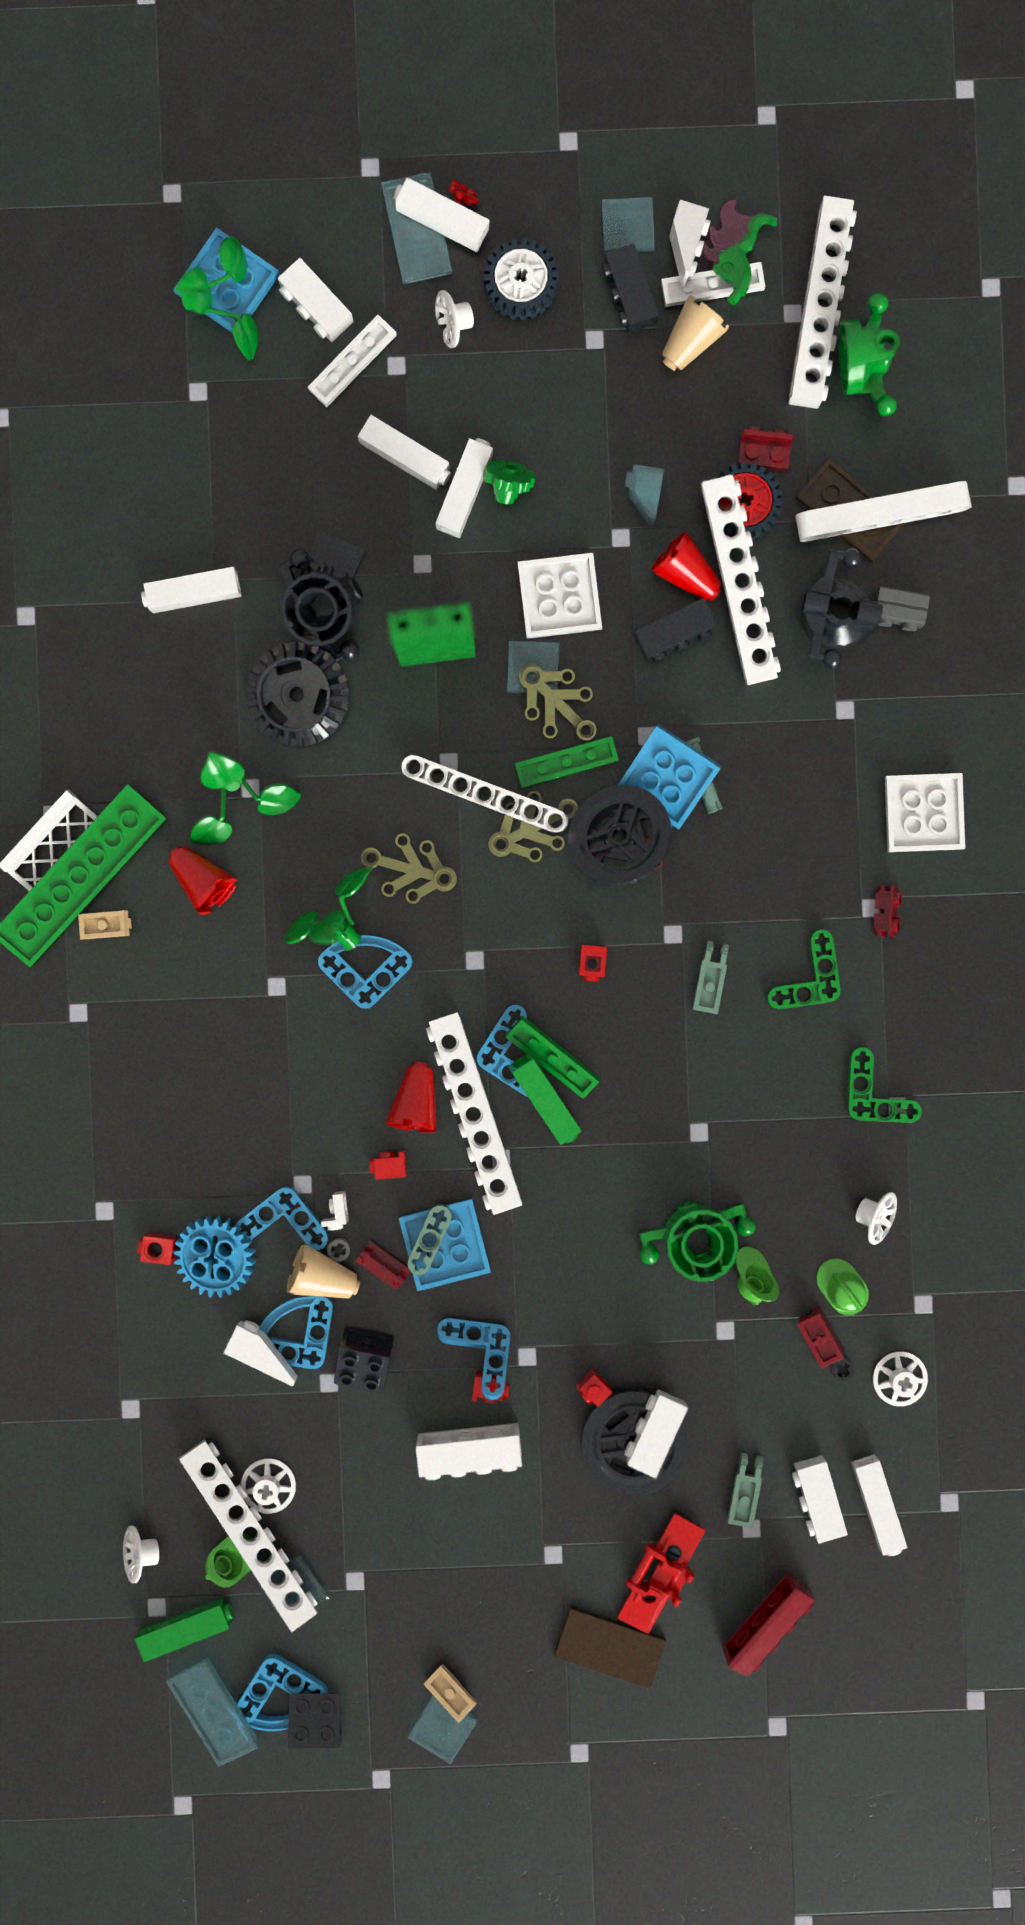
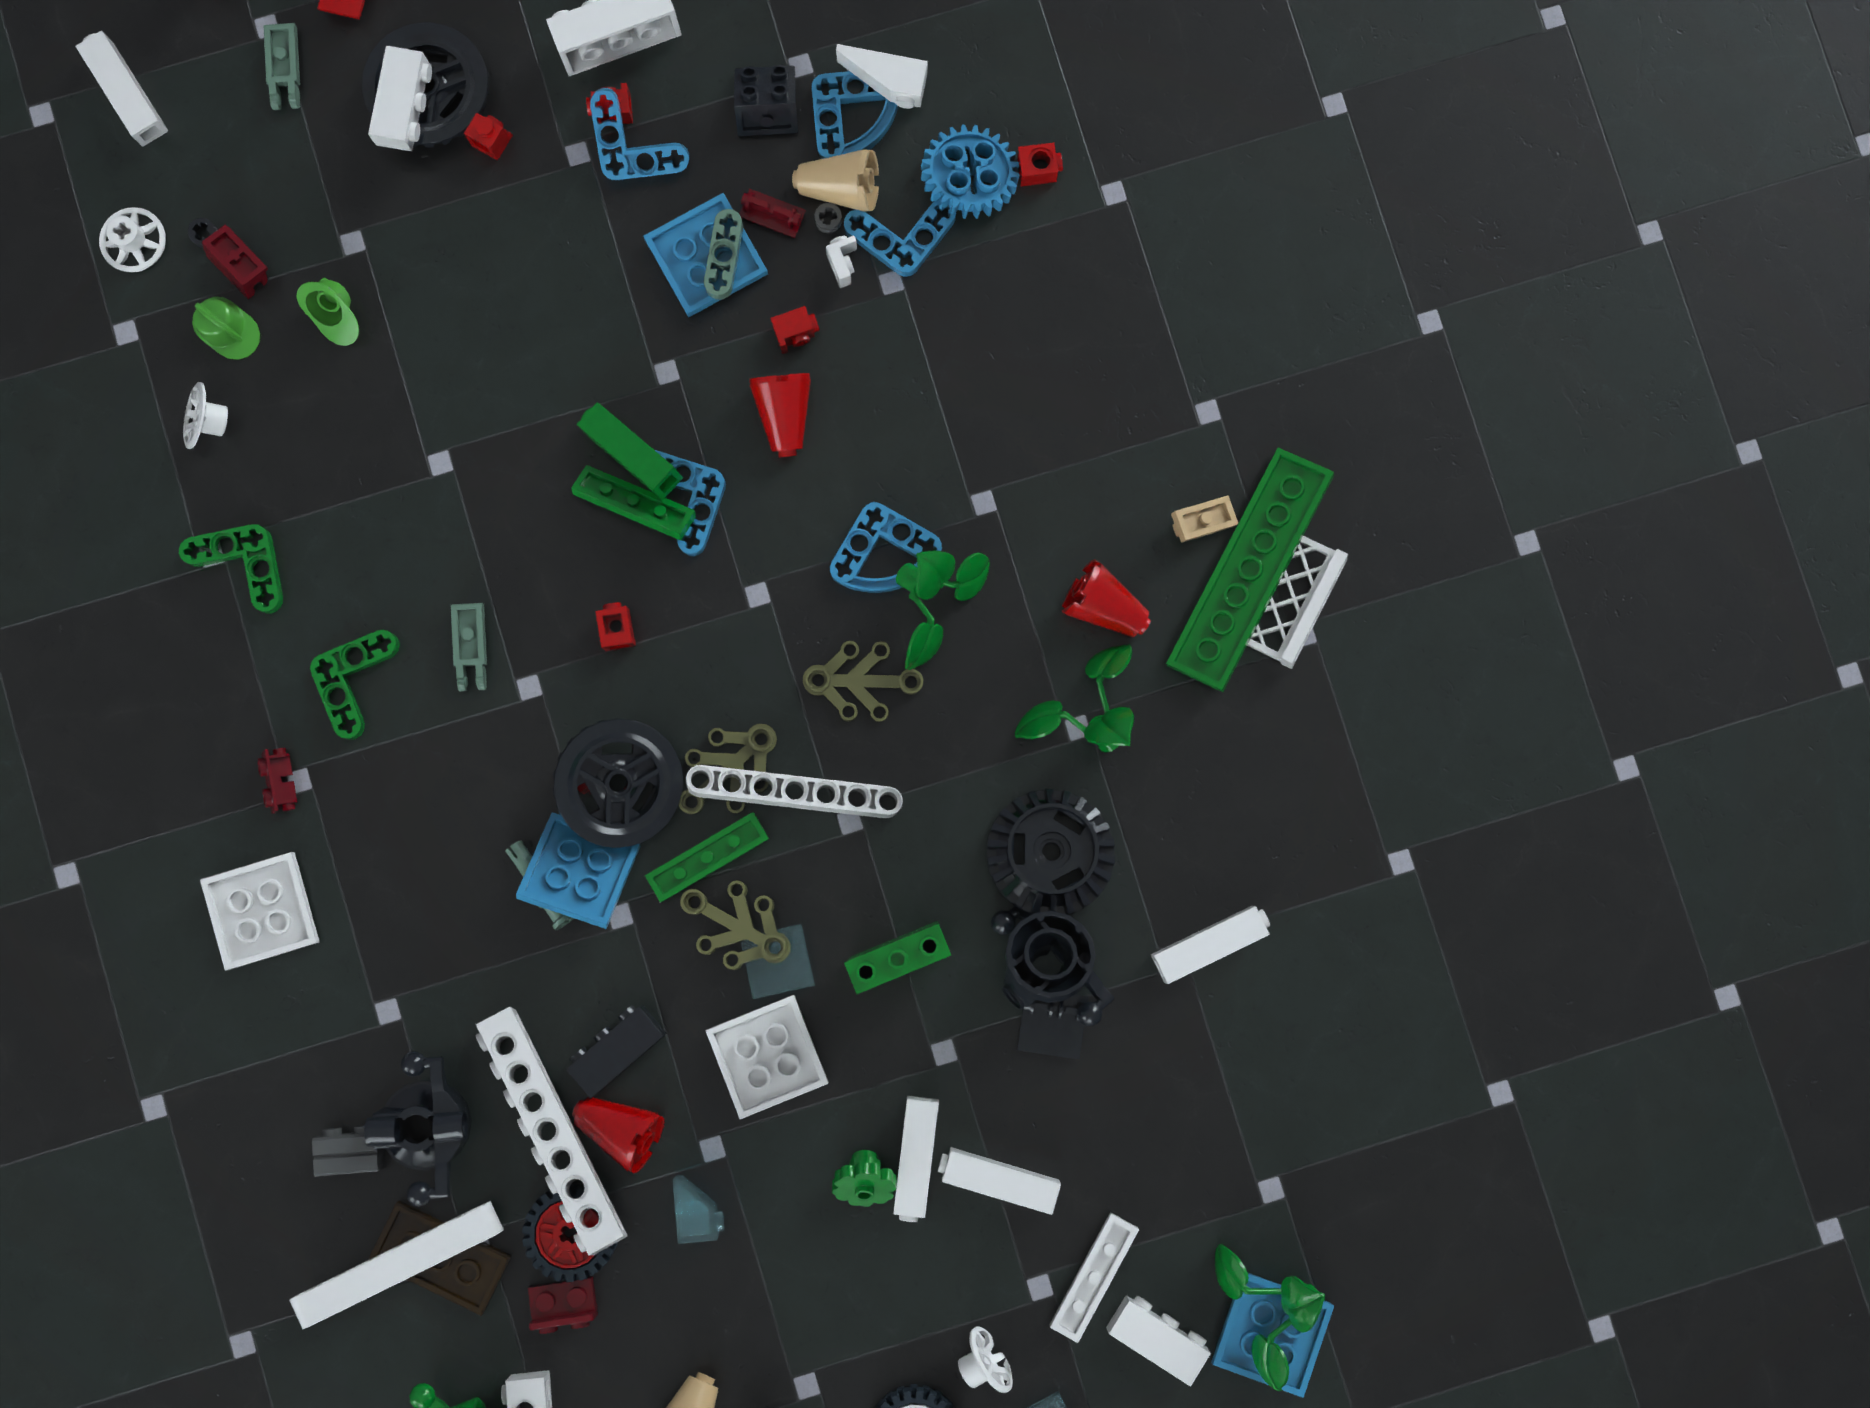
camera: 160 degrees right, 5 degrees down
white brick [426,1012,522,1215] -> none
green piece [639,1201,756,1282] -> none
white brick [792,1455,848,1544] -> none

